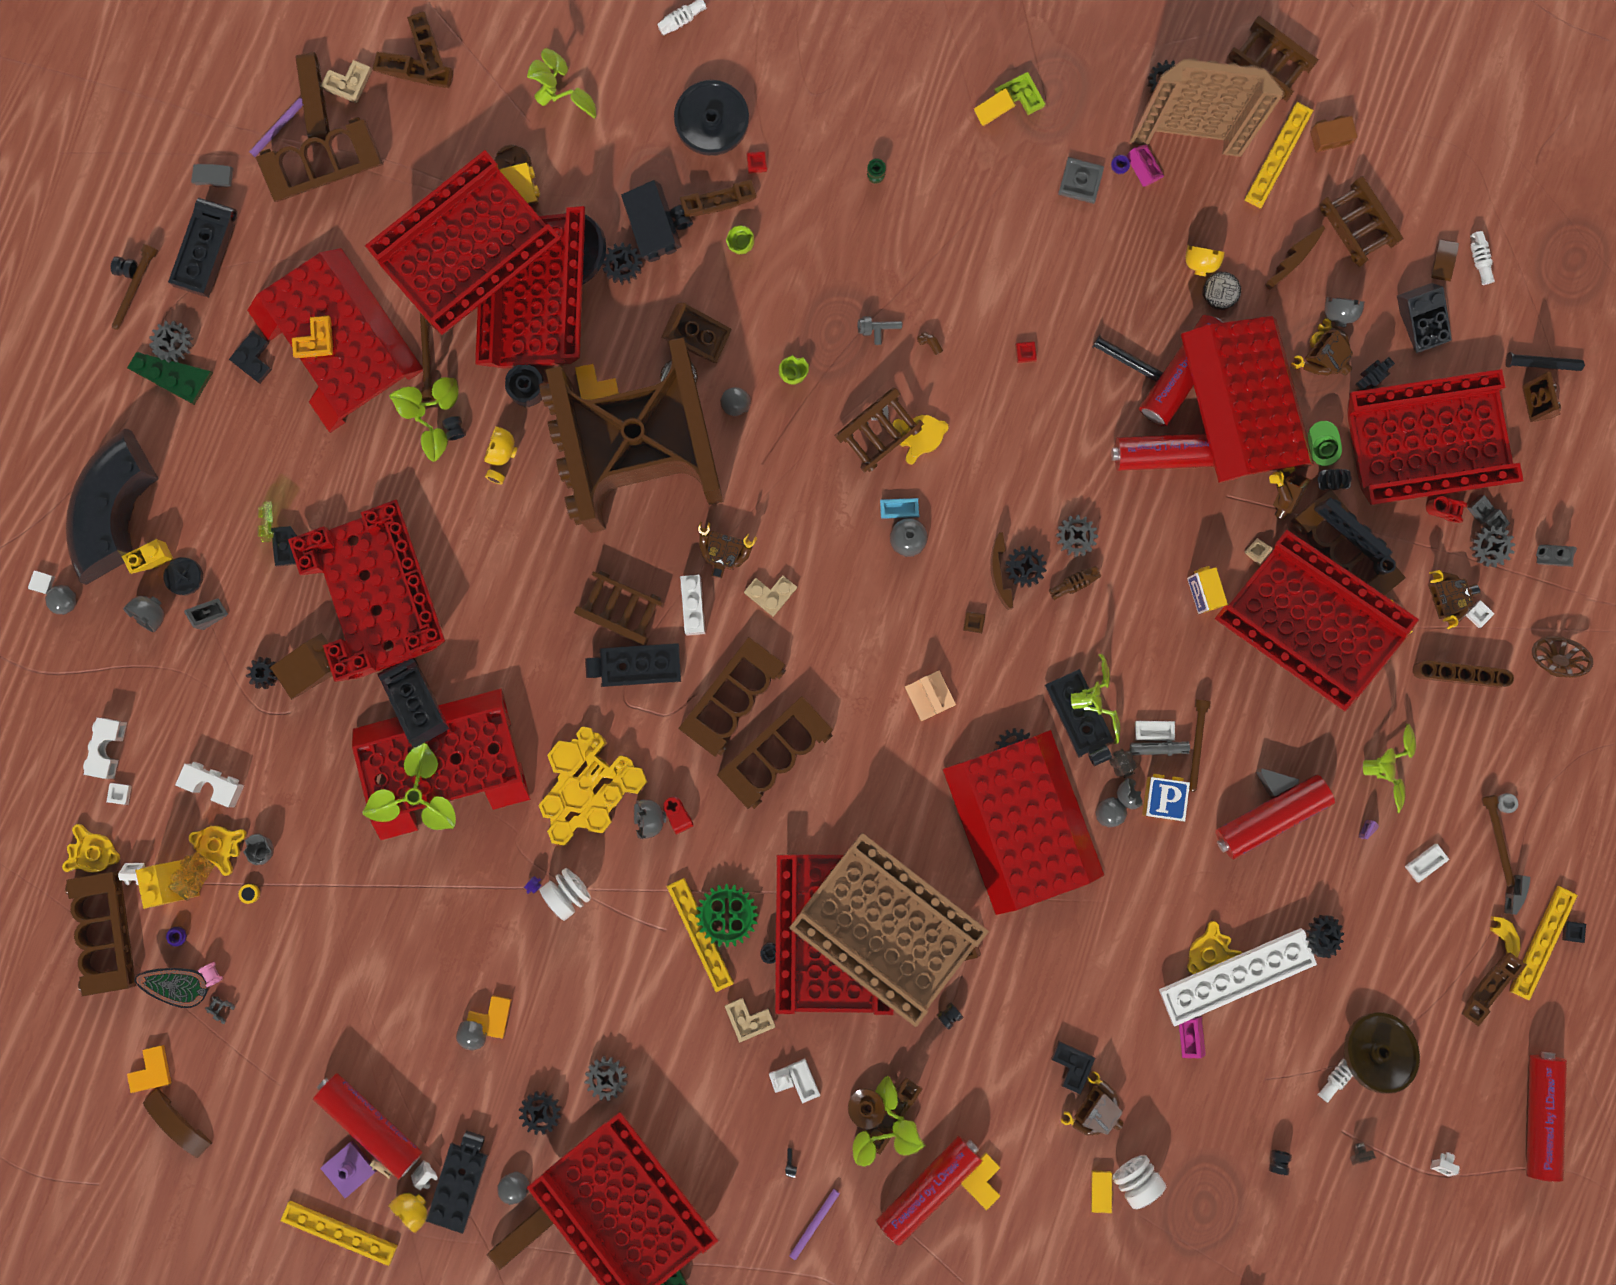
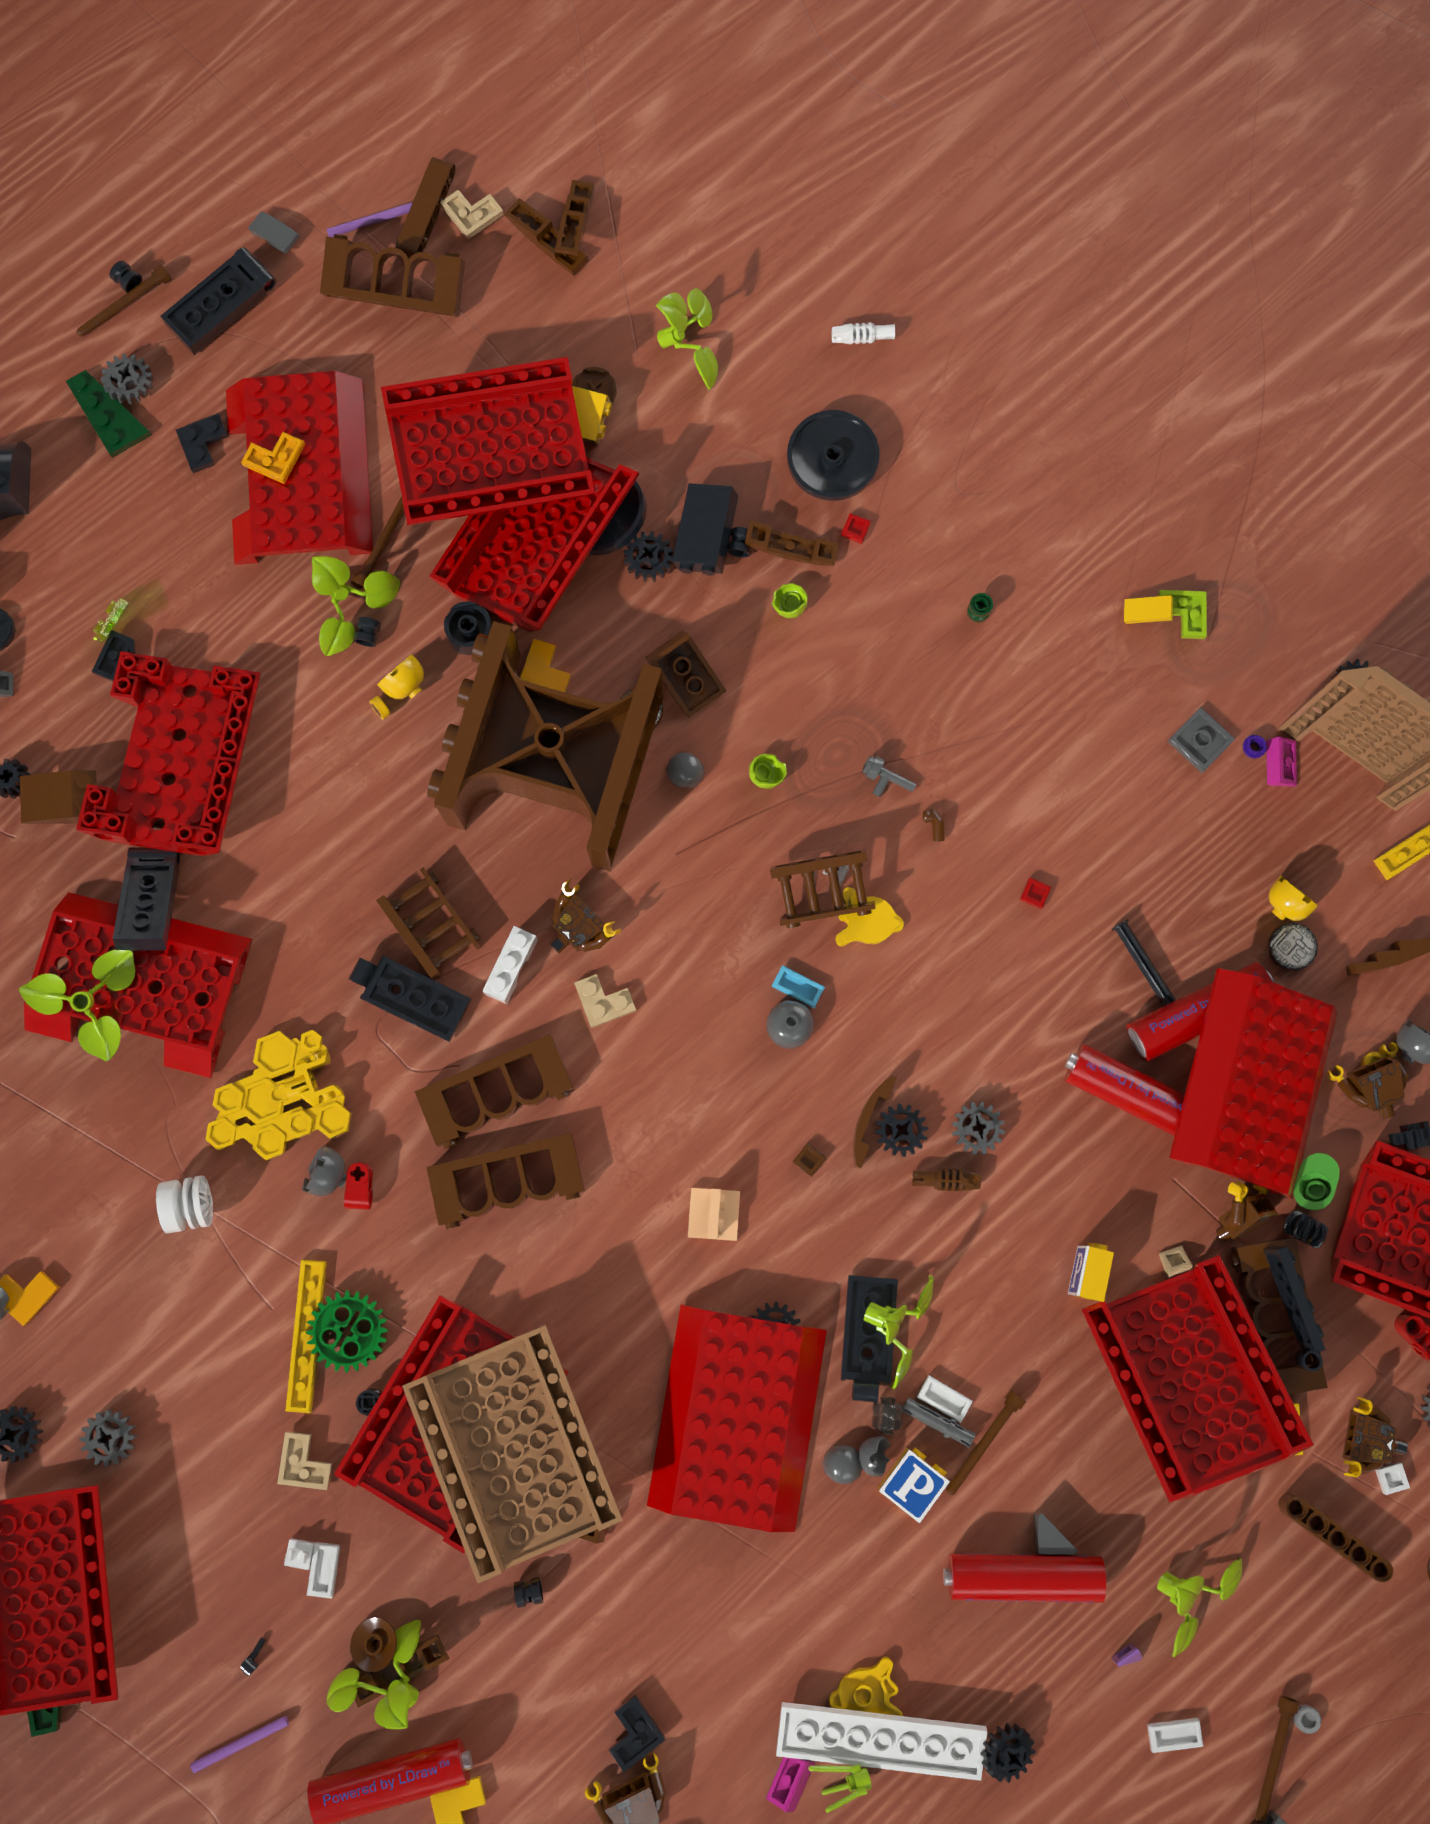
camera: 25 degrees right, 5 degrees down
dark purple plate [524,876,542,894] -> none
none -> lime plant [809,1764,871,1813]

